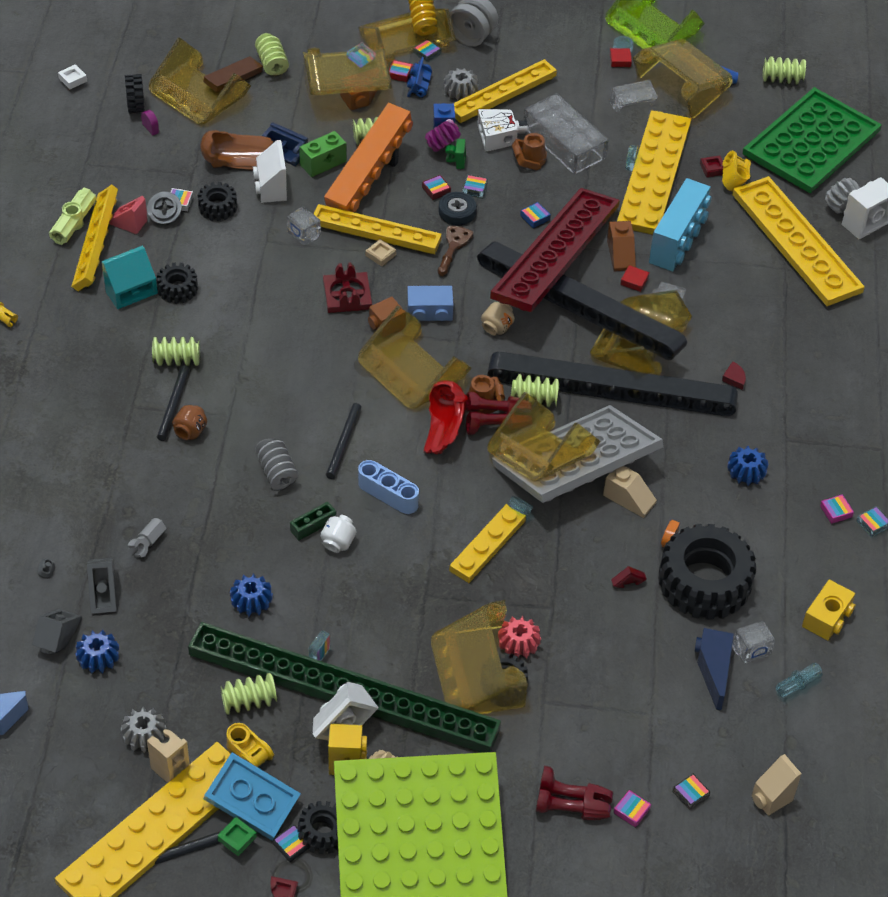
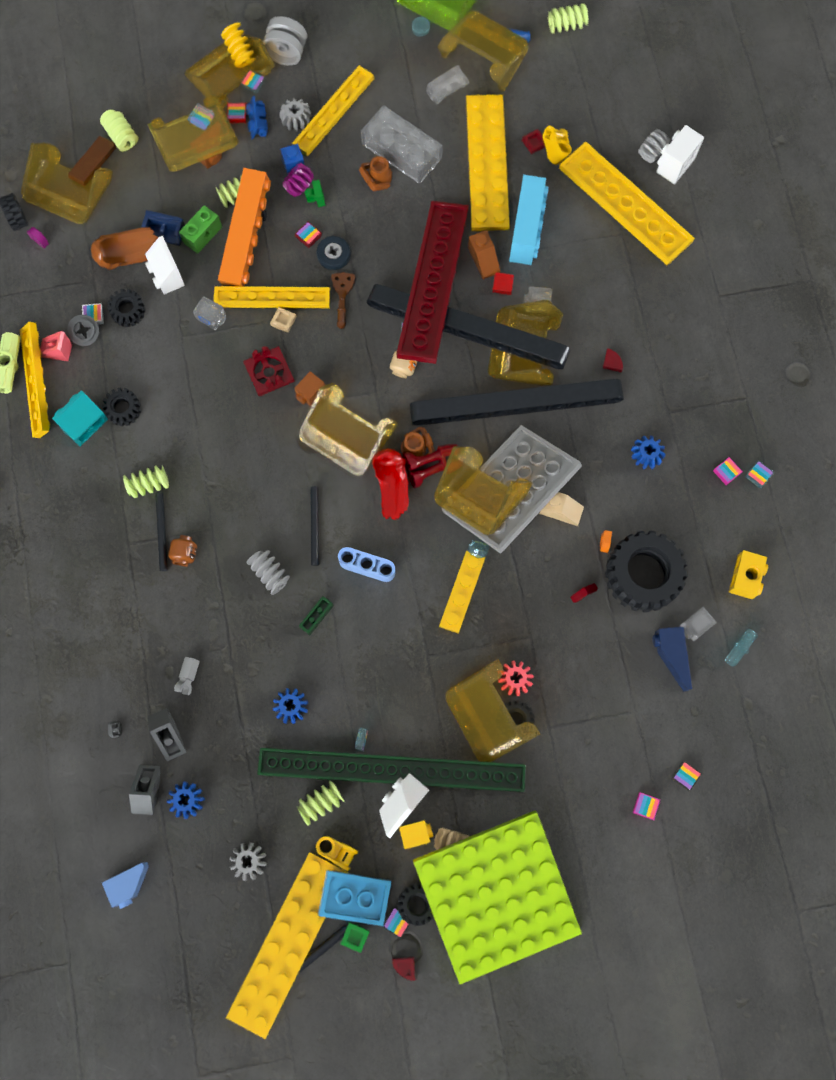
camera: 15 degrees left, 25 degrees up
tan hinge [147,729,190,783] -> none
white head [320,515,357,553] -> none
medium blue brick [407,286,453,321] -> none
tile [463,174,488,198] -> none
white torso [477,109,528,152] -> none
yellowish green piece [511,374,559,407] -> none
tile [520,202,551,228] -> none
dark red piece [535,766,613,820] -> none
red tile [610,48,632,67] -> none
clear light blue tile [625,145,638,171] -> none
green plate [742,87,882,194] -> none
tan slope [752,754,802,816] -> none

